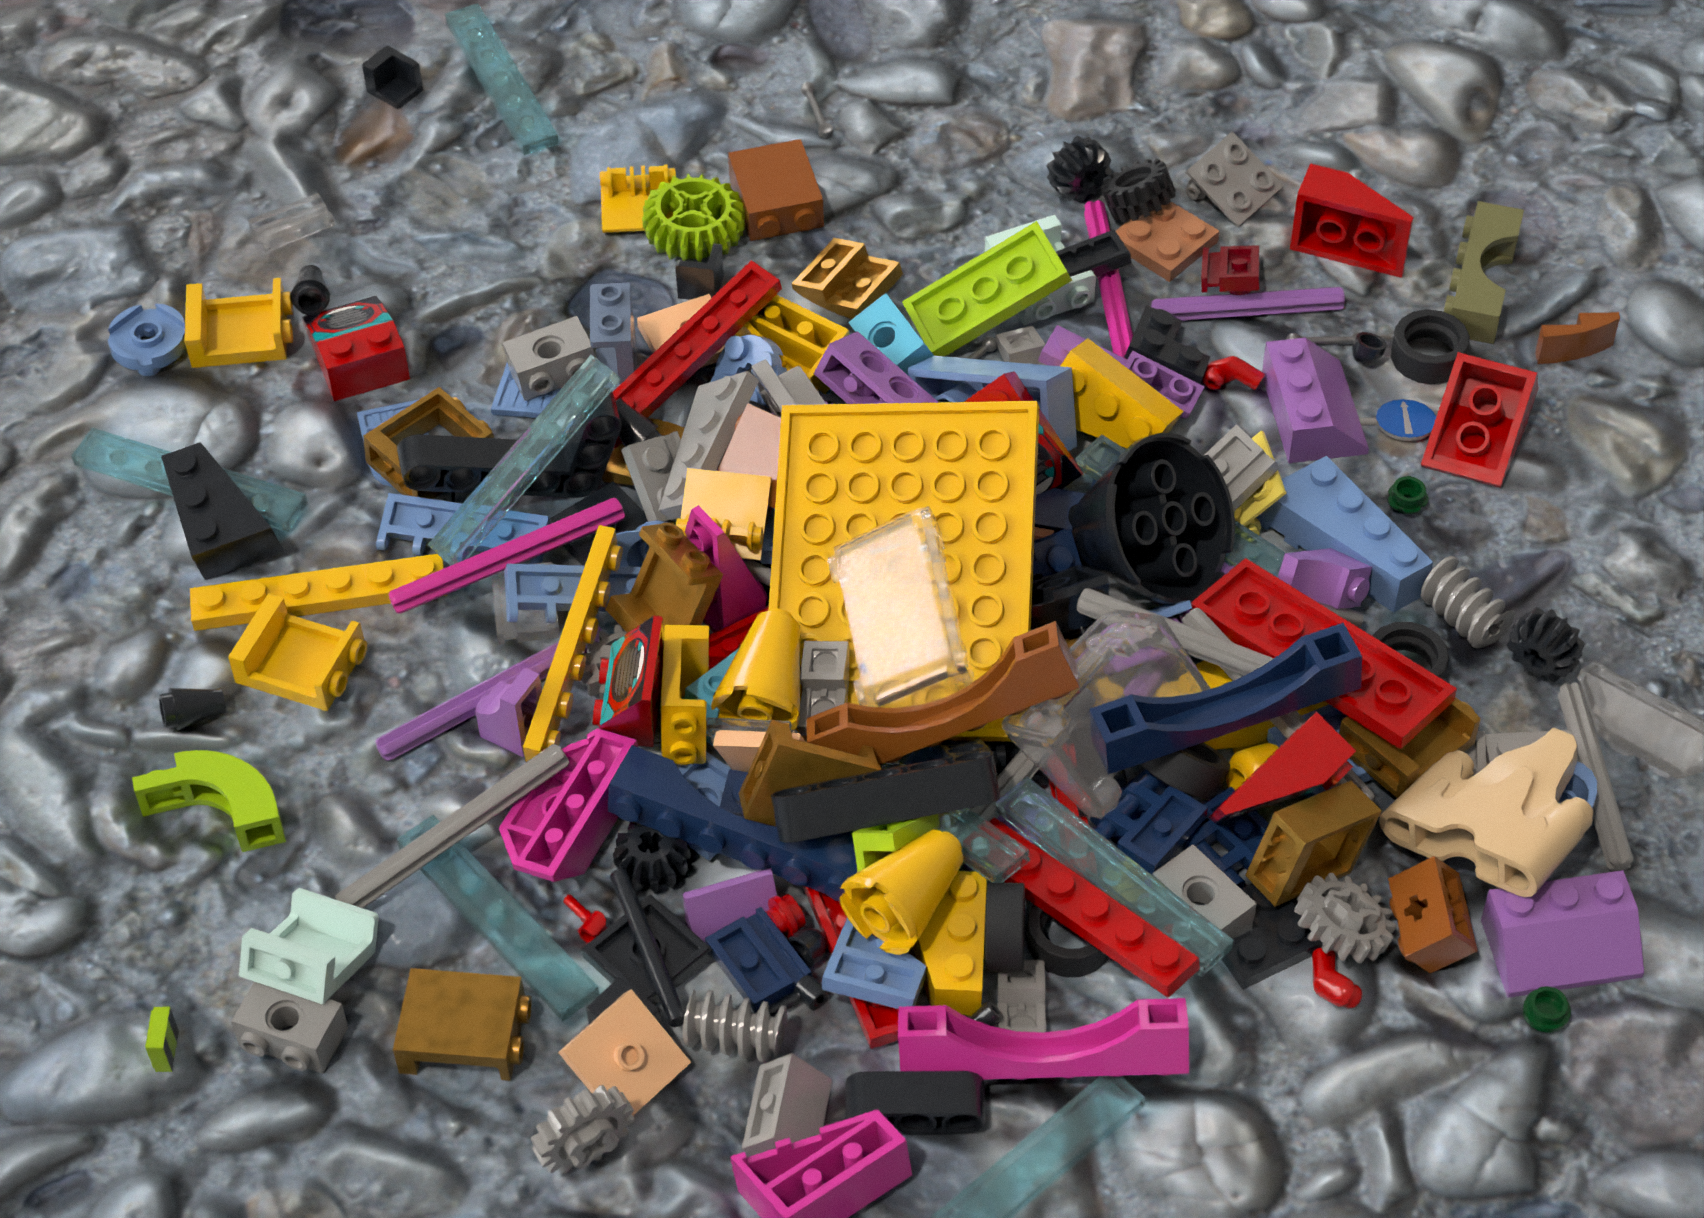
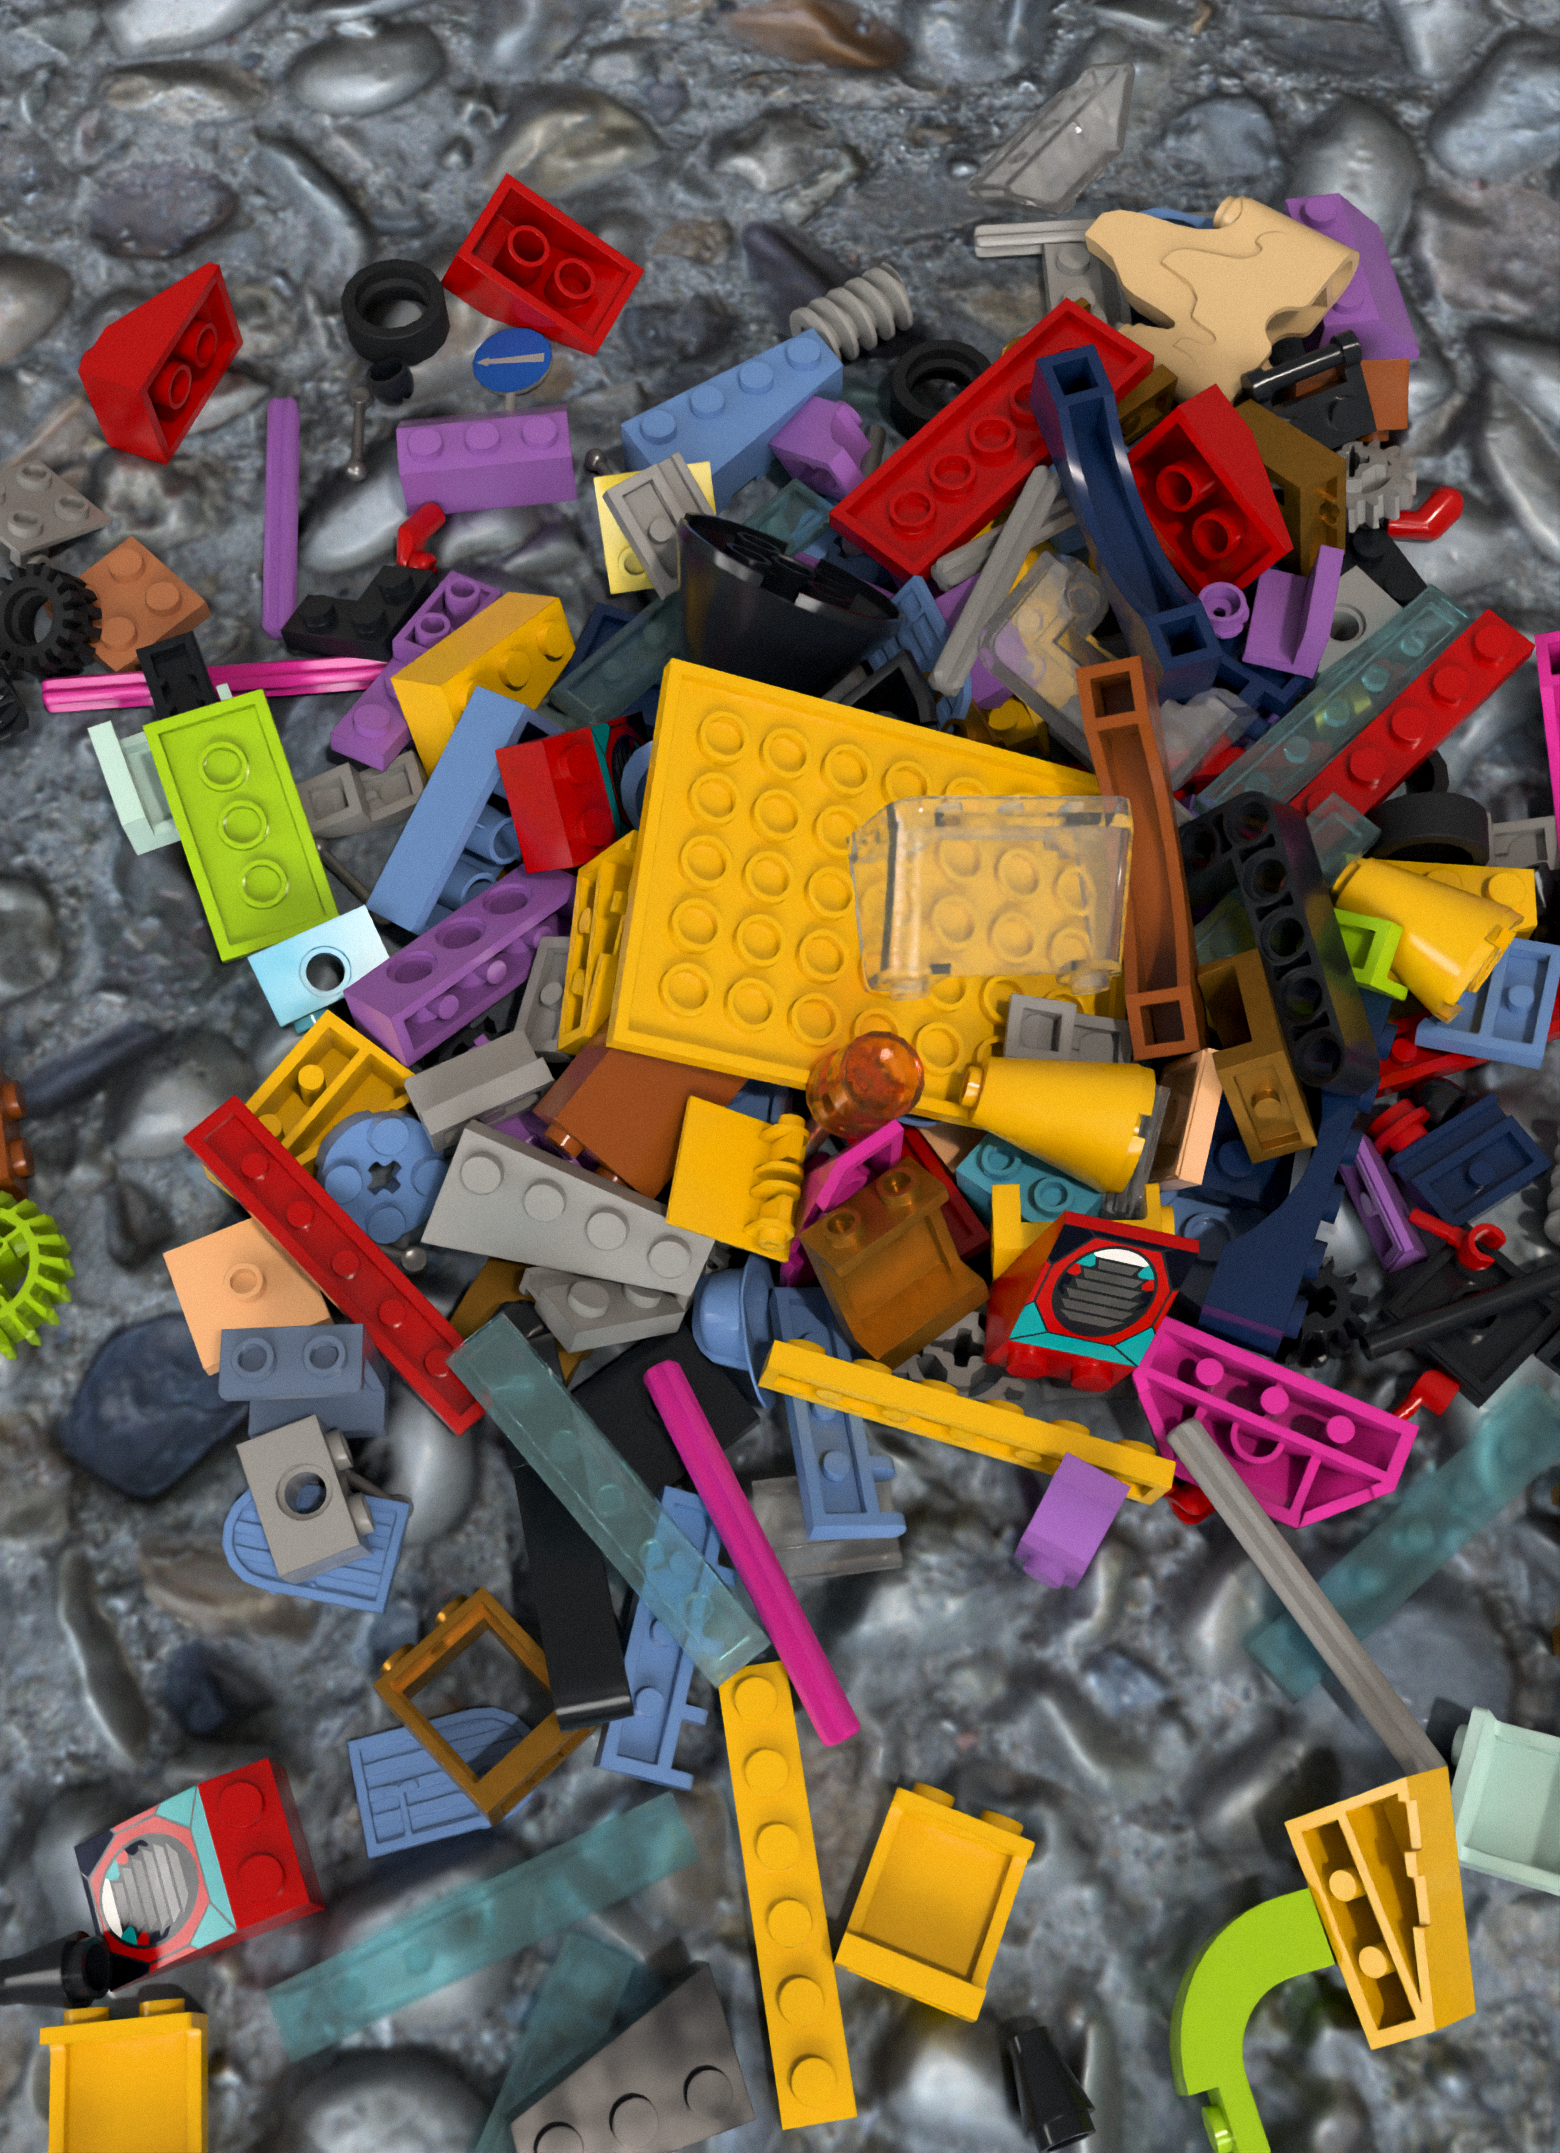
camera: 90 degrees left, 15 degrees up
medium lavender axle [375,625,602,761] -> none
black panel [675,244,724,300] -> none
black hand [769,975,829,1017] -> none
pearl gold slope [791,238,903,319] -> none
dark red plate [1201,245,1260,295] -> none
dark green plate [1388,476,1429,514] -> none
olive arch [1443,201,1524,345] -> none
black gear [1506,607,1585,682] -> none
dark green plate [1522,986,1571,1033] -> none
dark orange slope [1535,312,1620,364] -> none
none -> clear light blue tile [265,1790,702,2064]
none -> clear orange wheel [806,1031,925,1138]
none -> medium lavender plate [1197,582,1249,639]
none -> black plate [1240,330,1377,450]
none -> medium lavender panel [1242,544,1344,678]
none -> yellow wedge [1284,1766,1476,2050]
none -> red hand [1408,1207,1506,1271]

